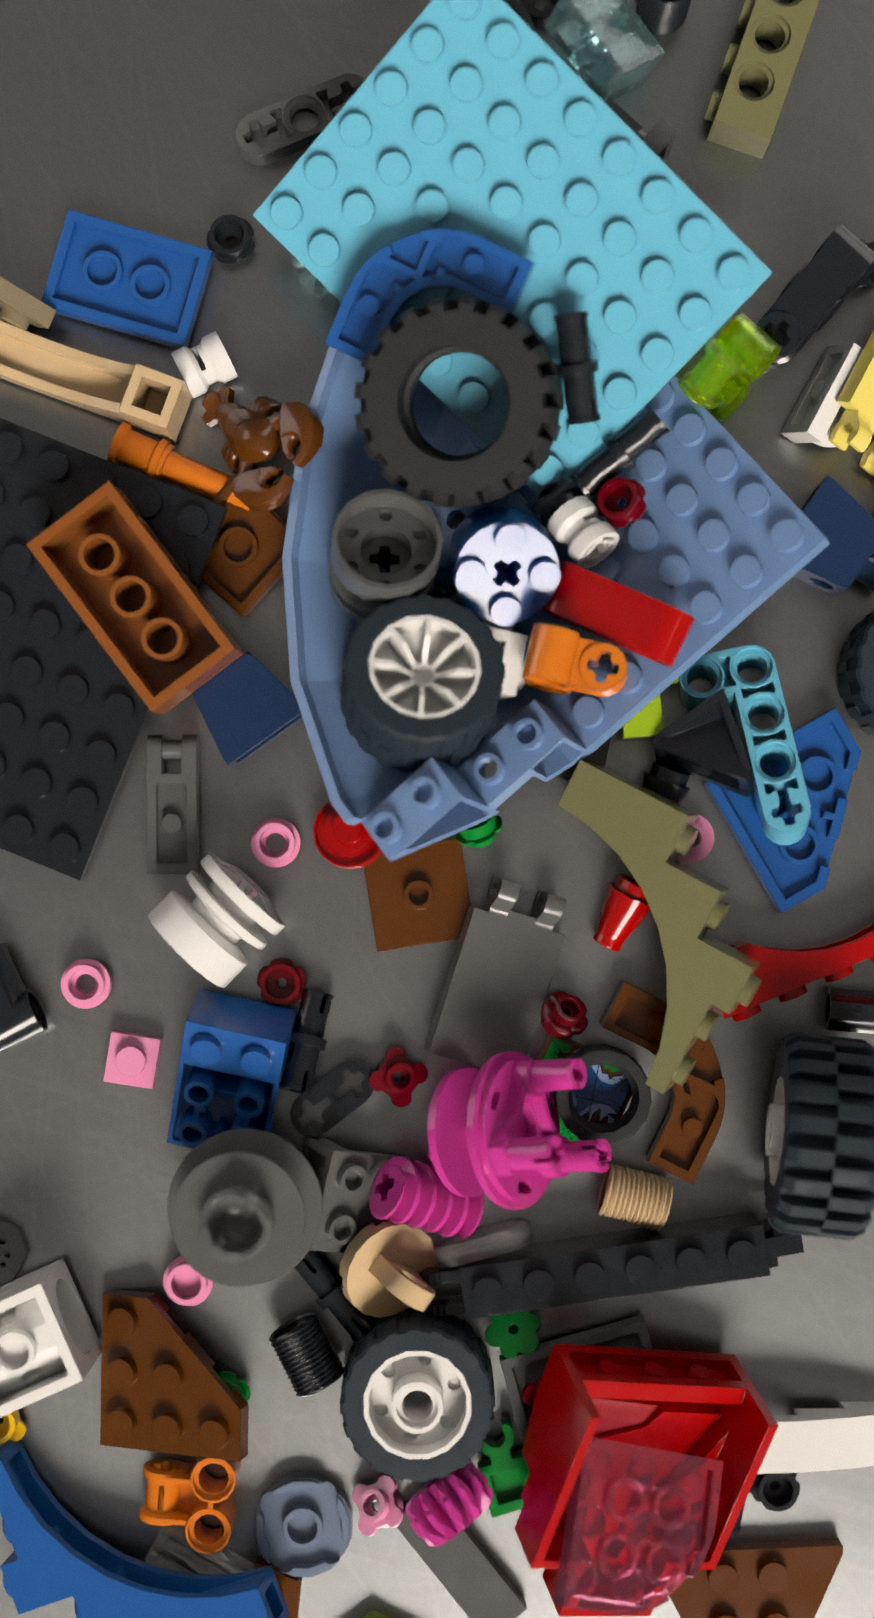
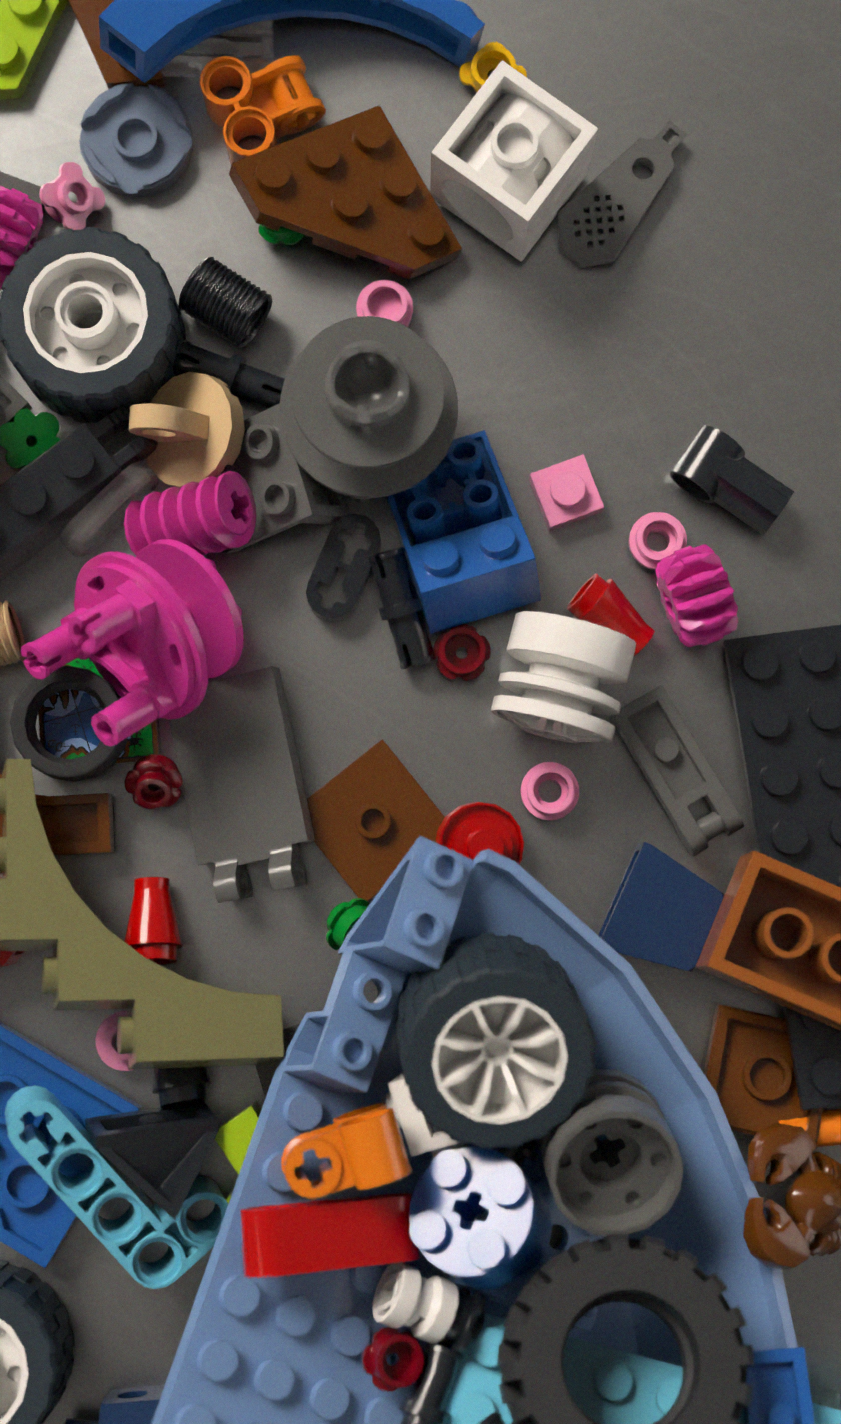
camera: 145 degrees right, 5 degrees down
dark red plate [368,1047,428,1107] -> none
none -> red cone [566,573,655,656]
none -> dark pink gear [655,544,738,648]

